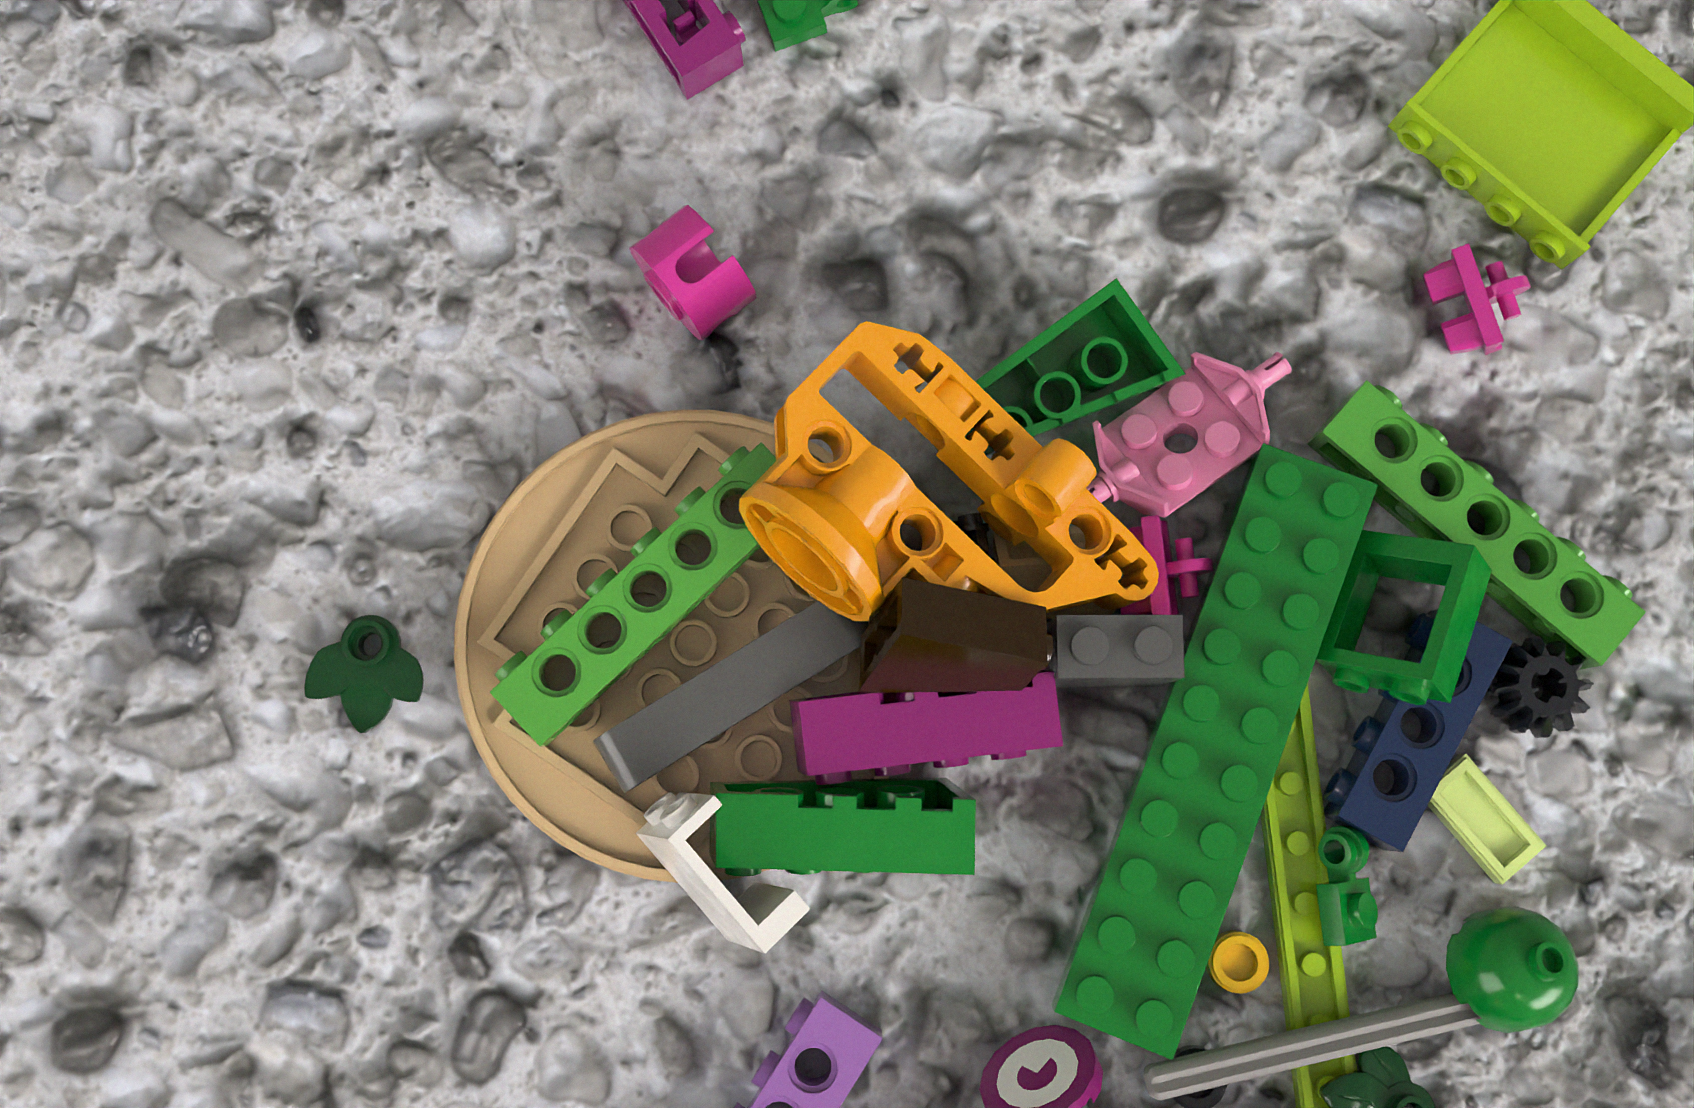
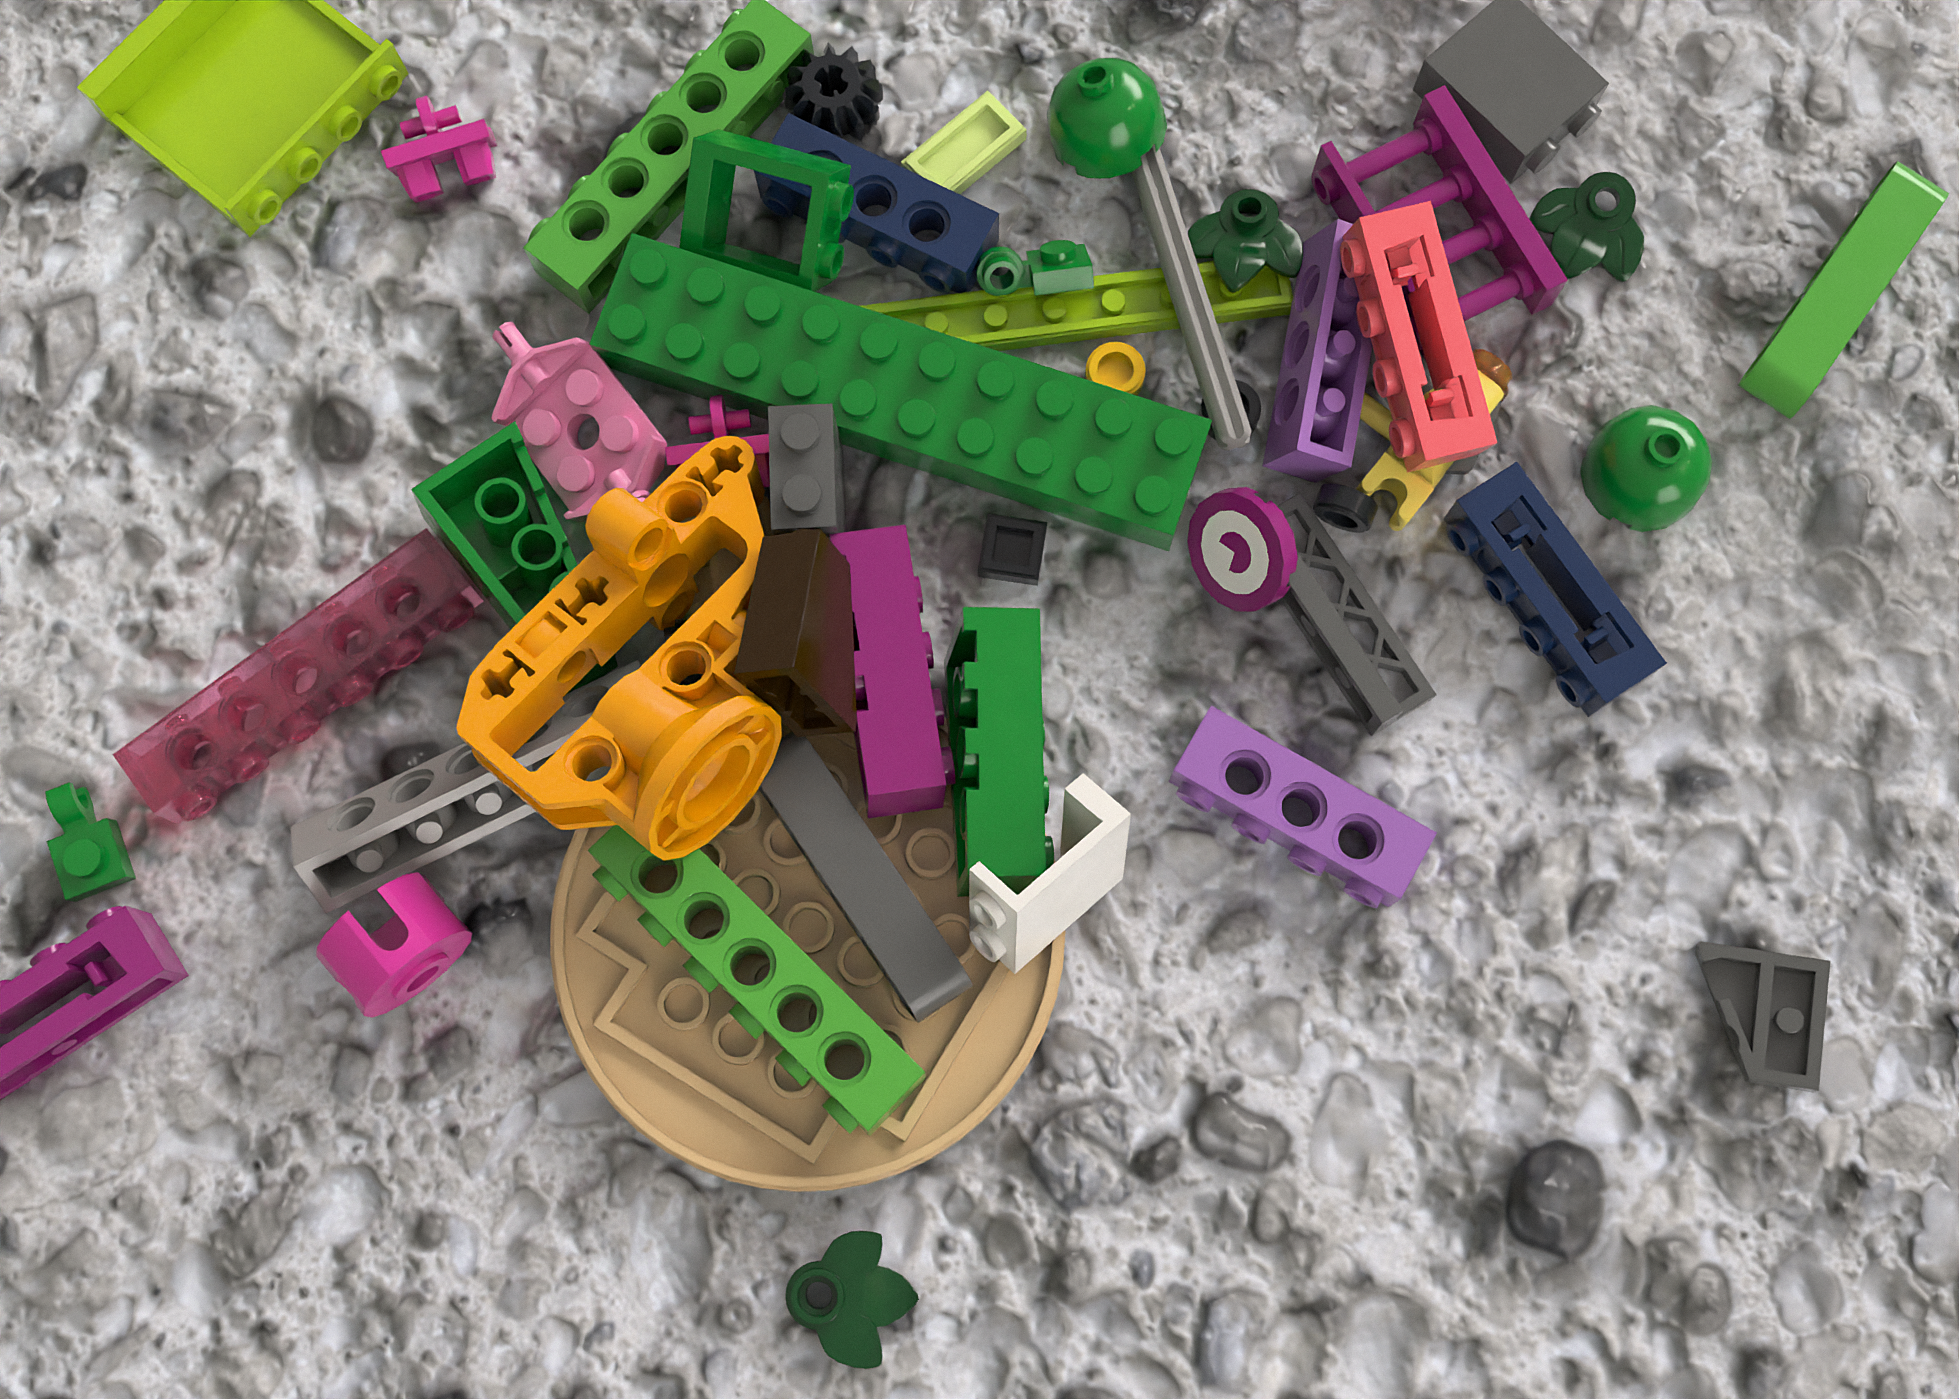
camera: 90 degrees left, 5 degrees down
none -> clear pink brick [112,528,484,824]
none -> light grey brick [291,660,641,914]
none -> black tile [978,513,1048,586]

